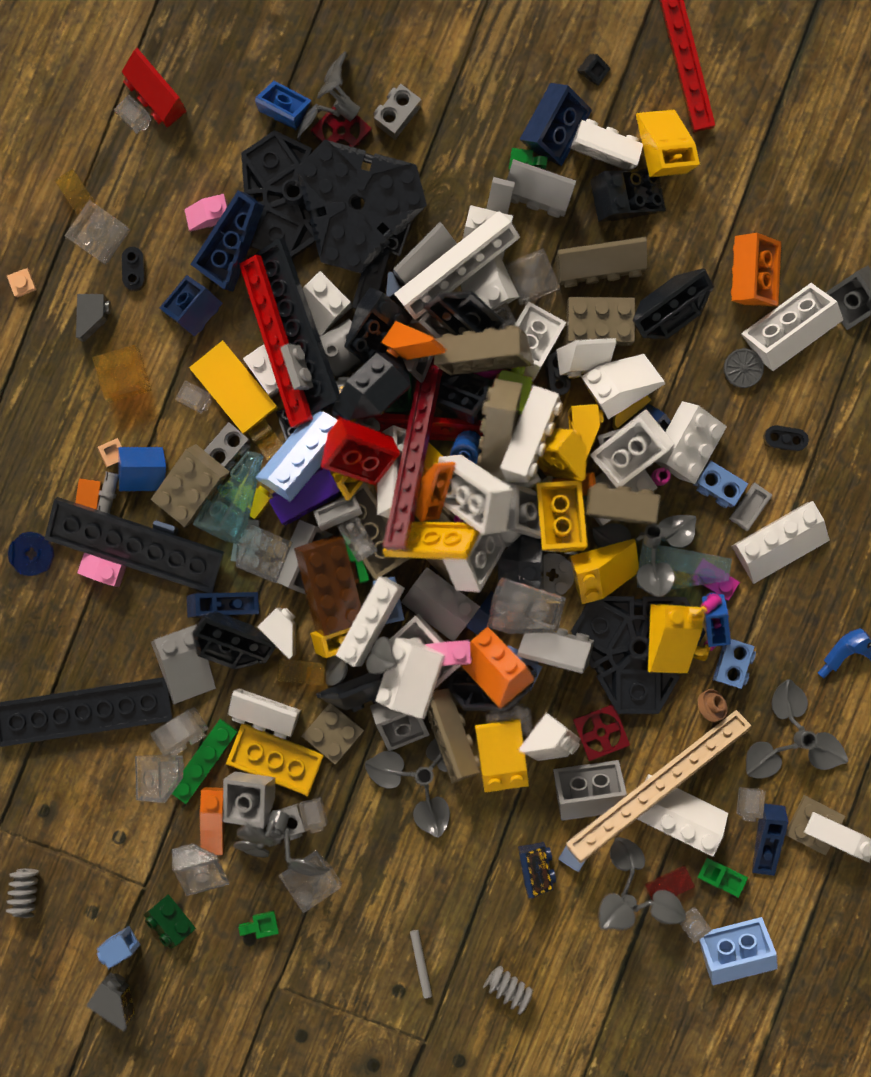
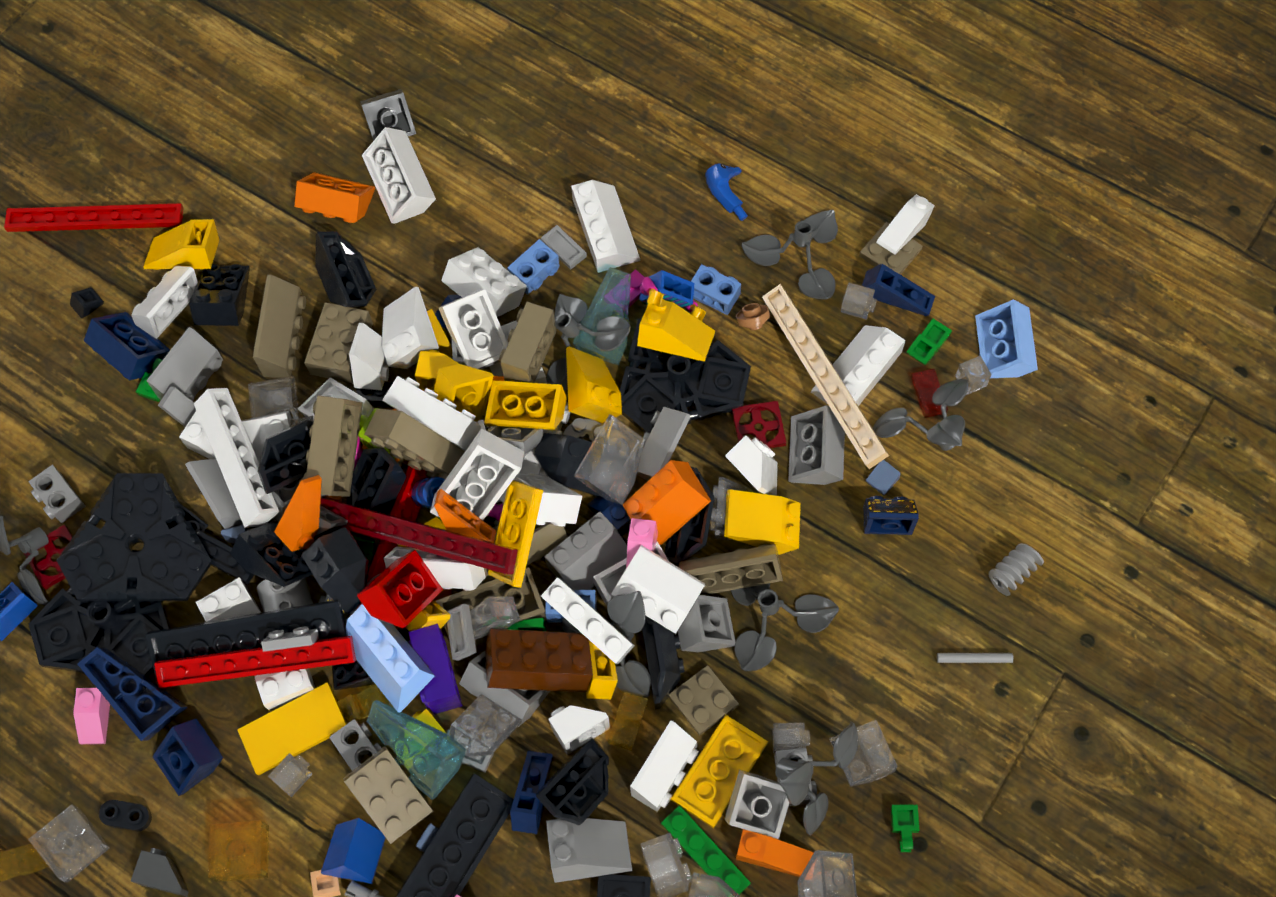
camera: 75 degrees left, 20 degrees down
dark pink pin [650,468,671,486] -> none
dark grey wheel [724,348,764,388] -> none
black plate [763,425,809,452] -> none

